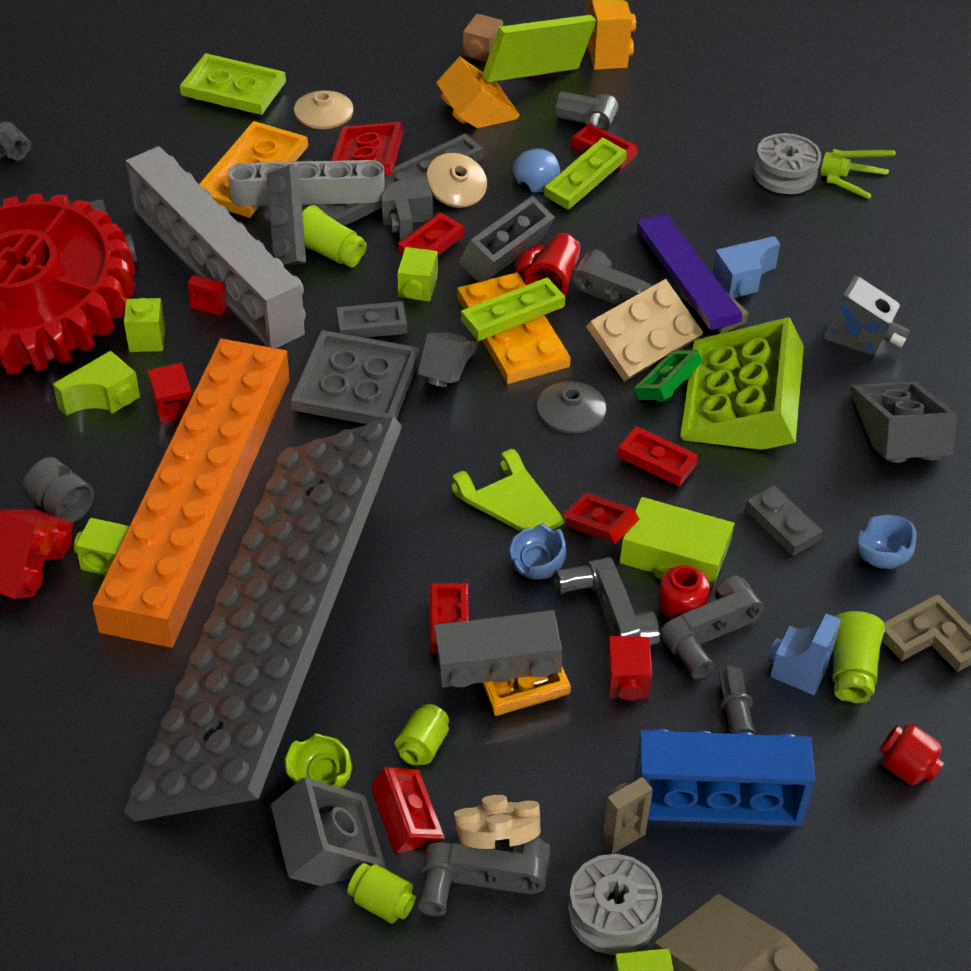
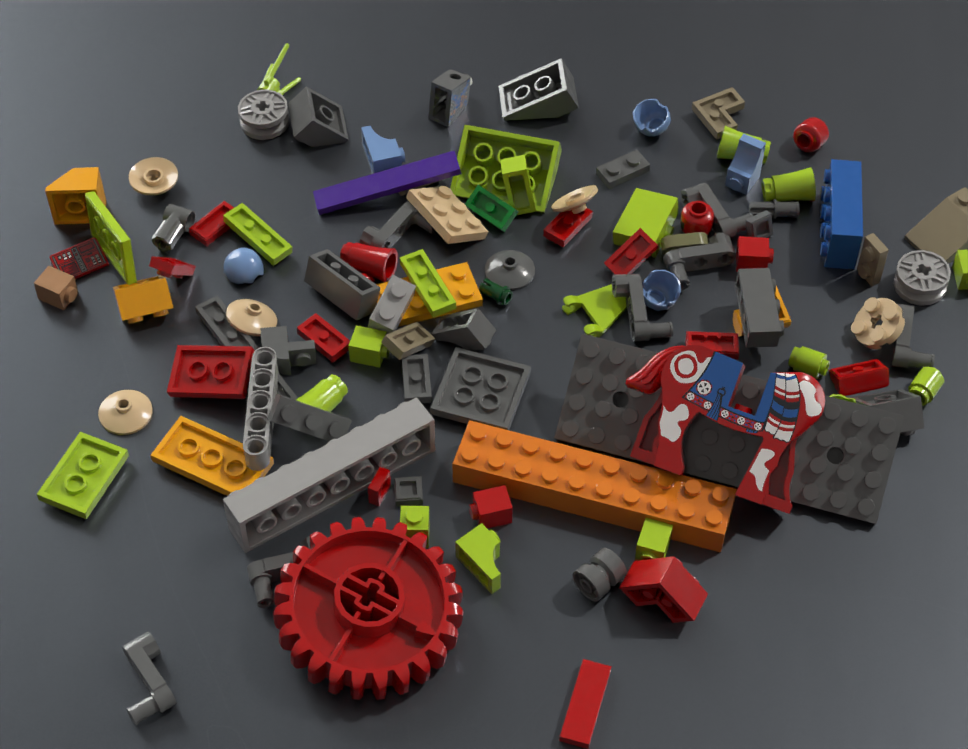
camera: 85 degrees left, 5 degrees up
none -> tan dish [129,157,178,195]
none -> red plate [149,256,196,279]
none -> dark grey slope [288,86,349,147]
none -> light grey brick [368,275,416,334]
none -> dark tan plate [381,322,435,360]
none -> dark grey tile [394,476,423,506]
none -> dark green pin [479,278,513,305]
none -> lime slope [501,155,536,215]
none -> tan dish [551,185,598,214]
none -> dark grey beam [612,274,673,342]
none -> animal [625,345,825,514]
none -> olive beam [660,232,708,255]
none -> dark grey tile [746,210,773,238]
none -> lime plant [761,167,816,202]

